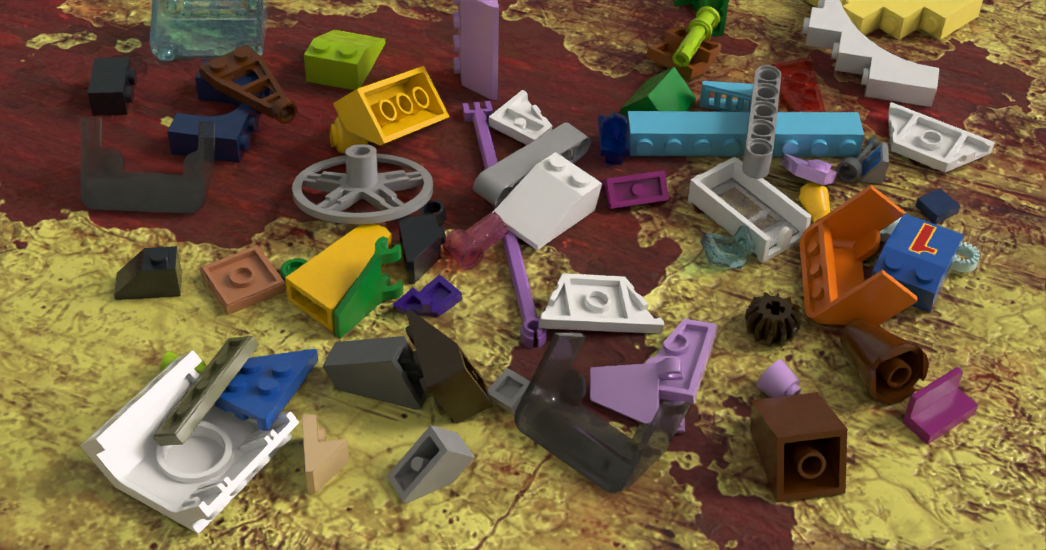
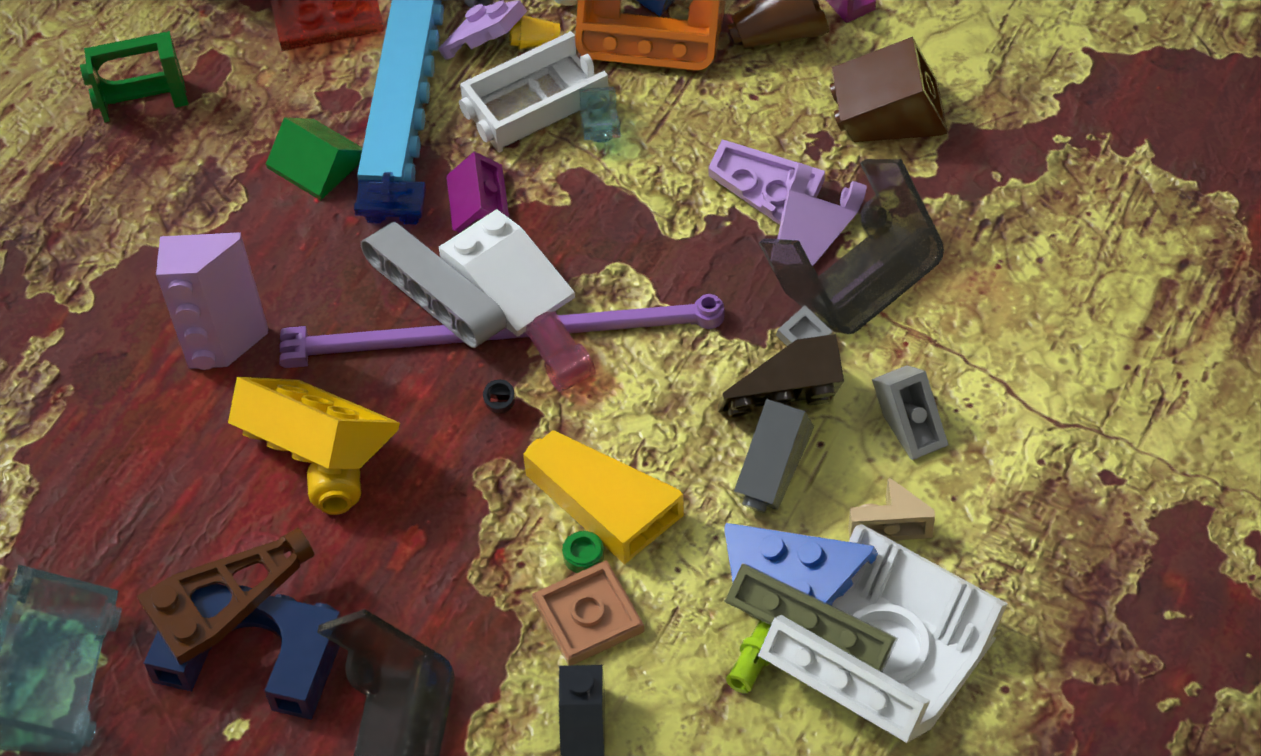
camera: 80 degrees left, 10 degrees up
light grey wheel [292,144,433,224] -> none
lime slope [304,30,386,90] -> none
green flag [333,236,403,339] -> none
dark purple slope [393,274,463,317] -> none
black slope [398,214,446,284] -> none
white wing [489,90,552,145] -> none
white wing [538,273,664,334] -> none
dark orange plate [646,27,721,79] -> none
lime pin [672,6,720,67] -> none
medium azure slope [699,81,753,112] -> none
light grey beam [742,65,781,179] -> none
dark brown gear [745,292,802,347] -> none
lavender hat [756,359,802,398] -> none

